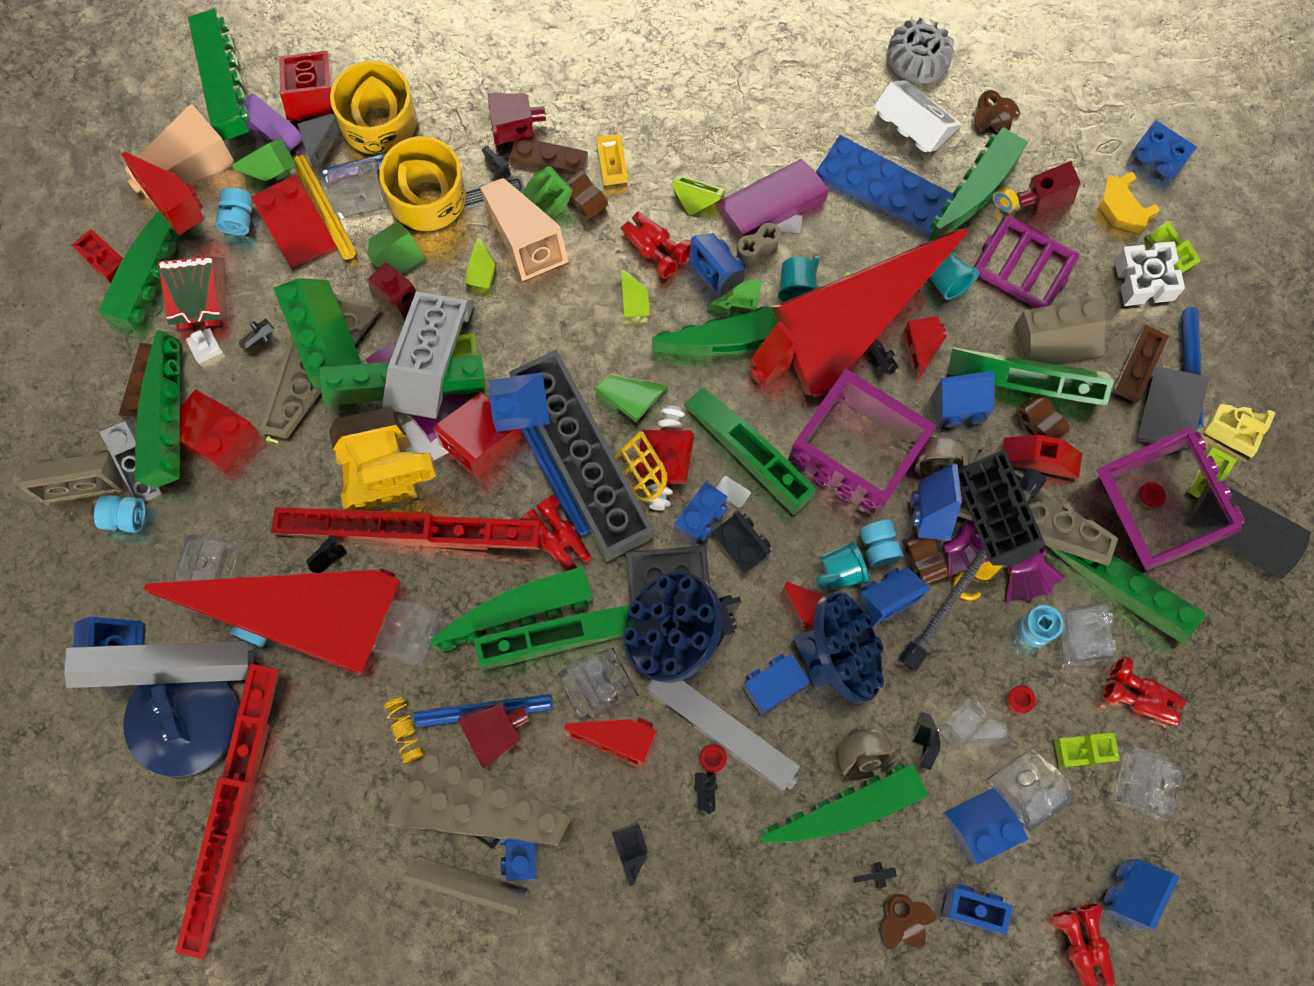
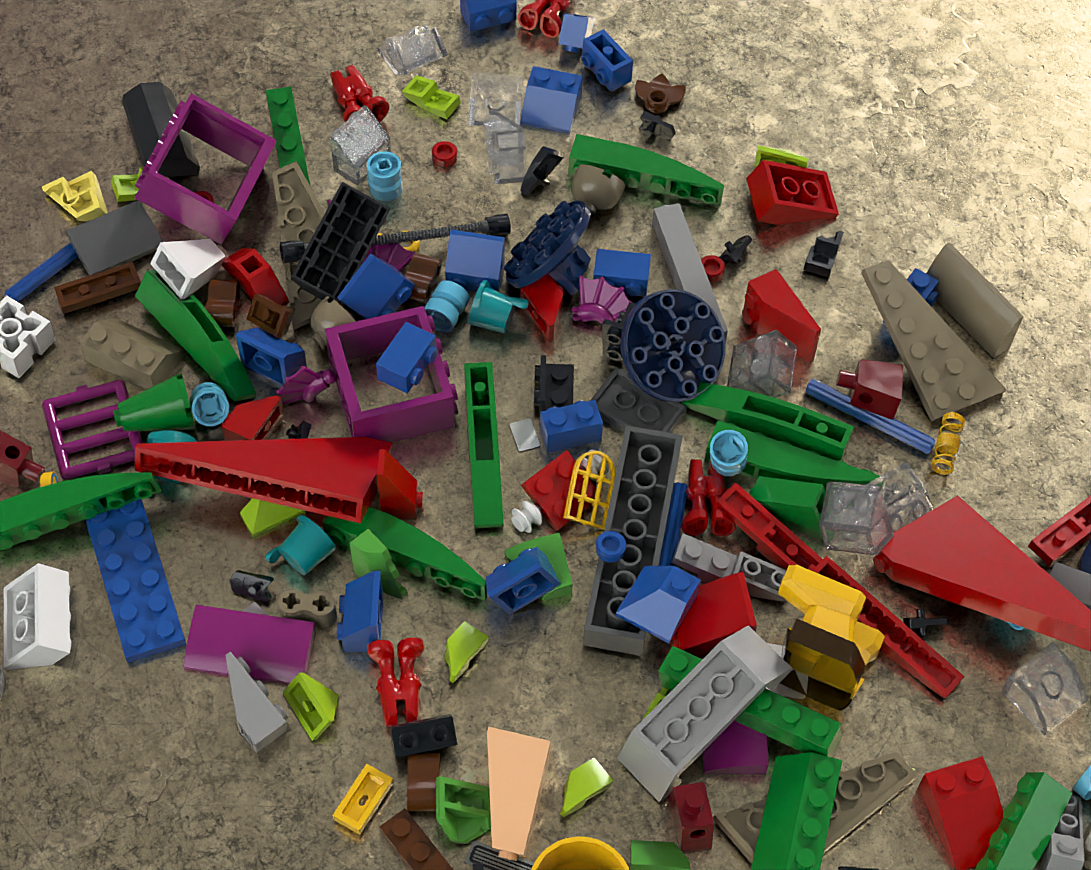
camera: 140 degrees left, 15 degrees down
none -> green cone [113,373,196,431]
none -> white slope [150,239,226,299]
none -> medium azure wheel [190,382,229,426]
none -> light grey slope [226,651,288,753]
none -> black piece [230,570,274,602]
none -> reddish brown slope [246,293,295,338]
none -> magenta arm [276,366,337,405]
none -> blue brick [376,322,438,394]
none -> black bracket [390,714,458,758]
none -> blue slope [486,546,561,615]
none -> slope [559,13,595,53]
none -> magenta arm [571,275,636,324]
none -> blue tile [596,531,626,562]
none -> light grey slope [671,534,787,601]
none -> medium azure wheel [710,430,748,476]
none -> red slope [746,160,839,225]
none -> green slope [749,476,838,542]
none -> lime slope [754,145,809,168]
none -> clear slope [819,482,894,556]

